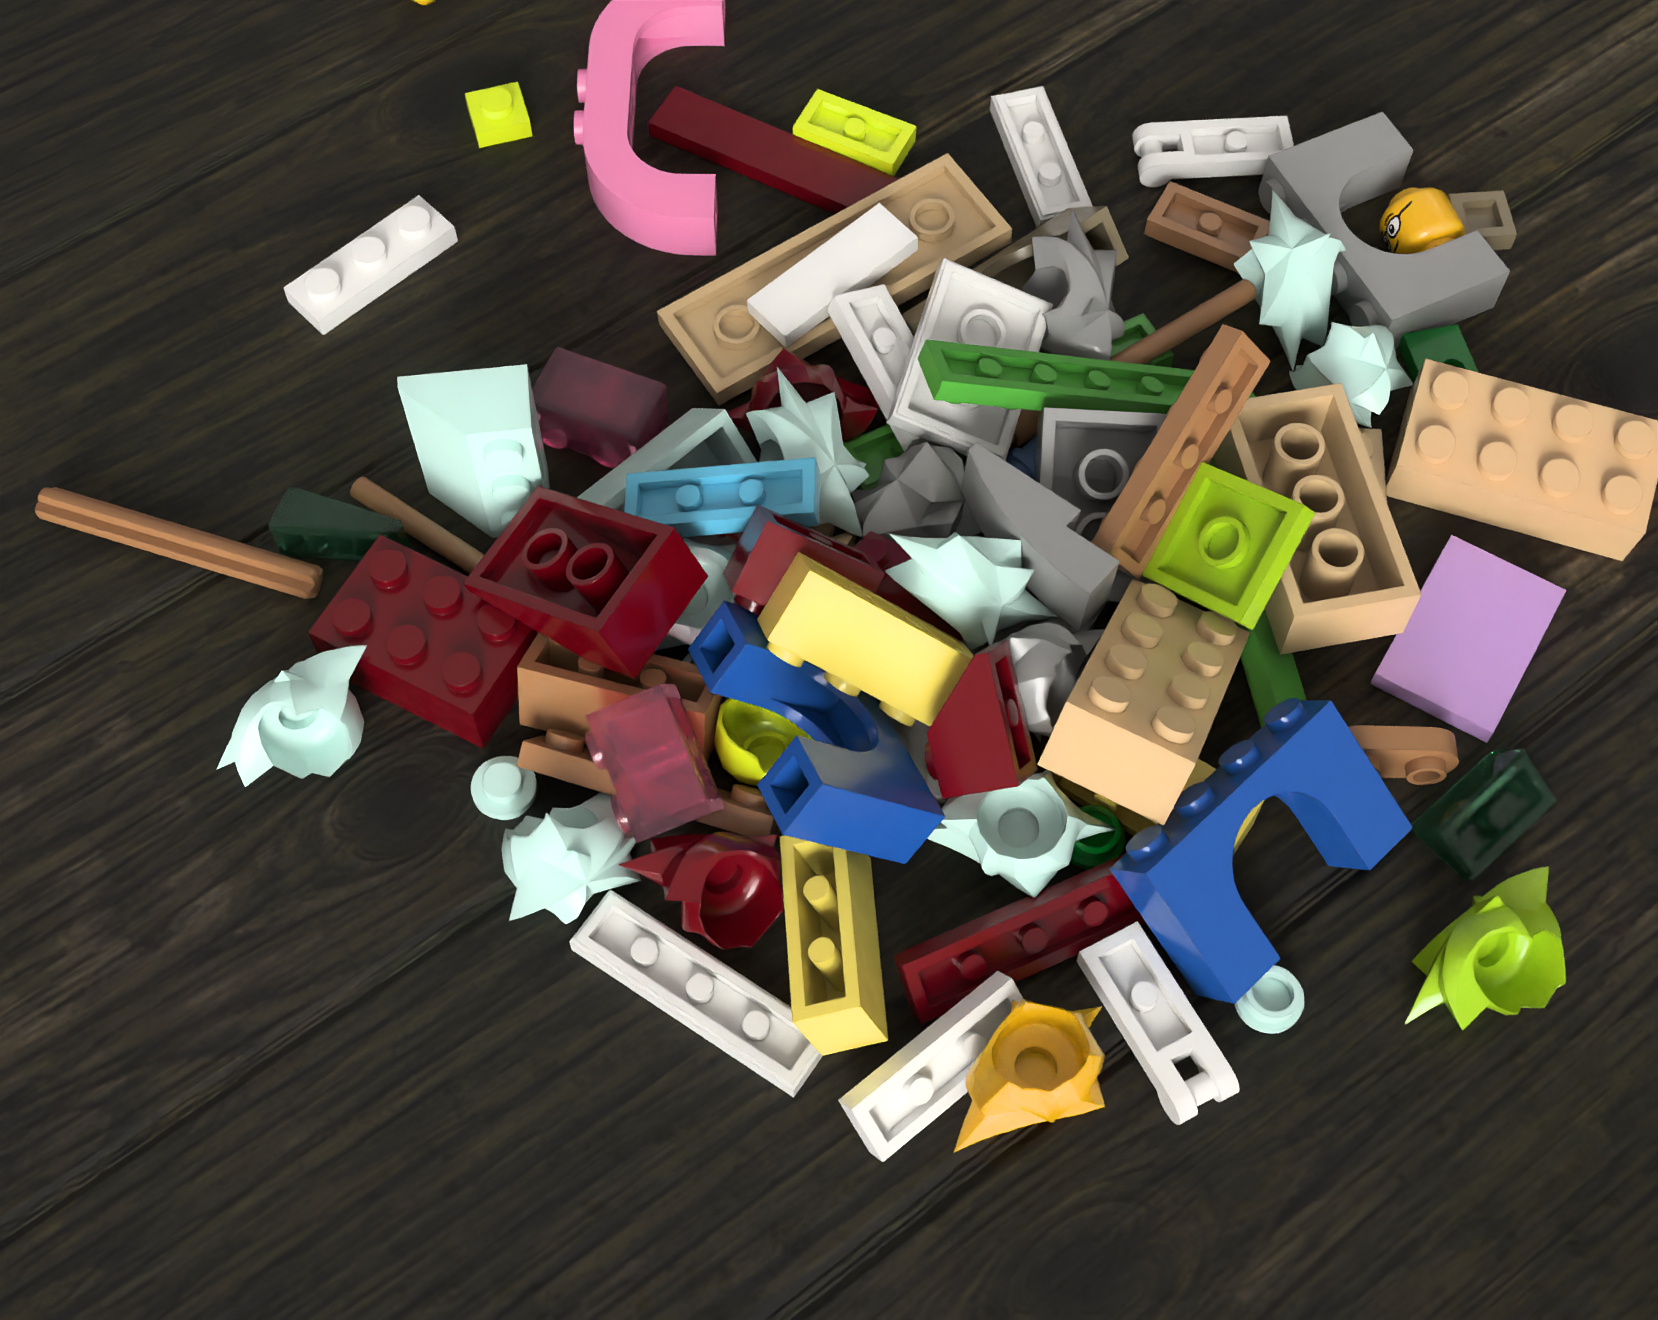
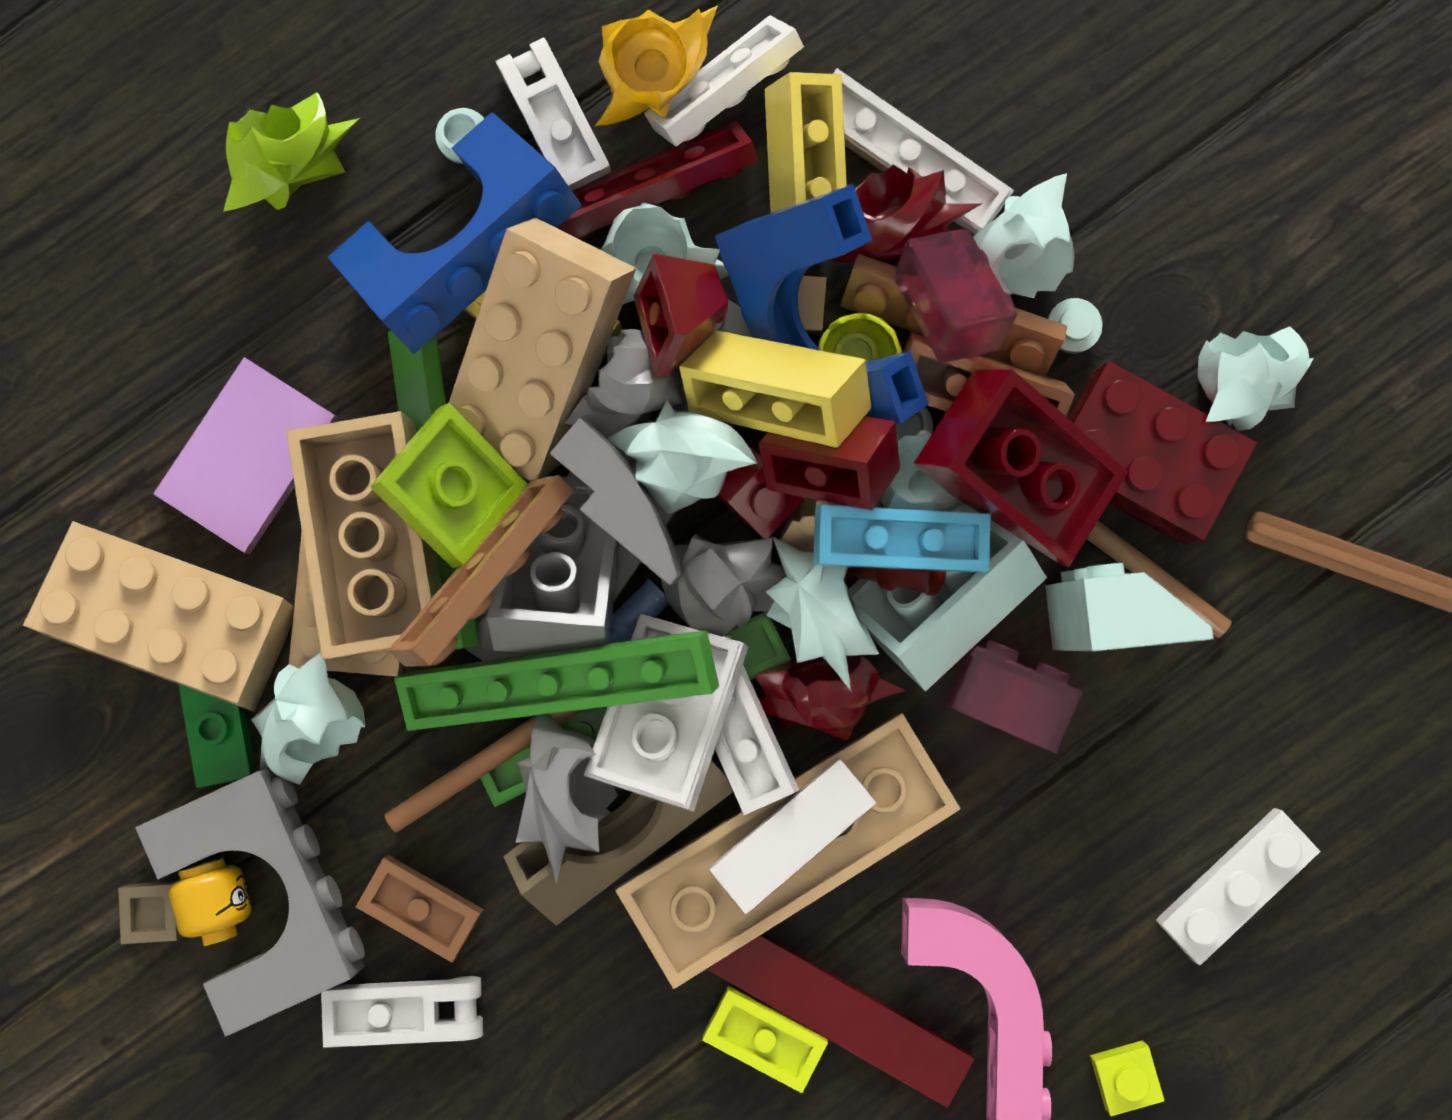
camera: 175 degrees left, 25 degrees up
clear green slope [269,487,411,561] -> none
white tile [990,86,1093,228] -> none
light aqua hair [1234,189,1346,371] -> none
medium nougat plate [1348,725,1459,785] -> none
clear green slope [1412,749,1557,881] -> none

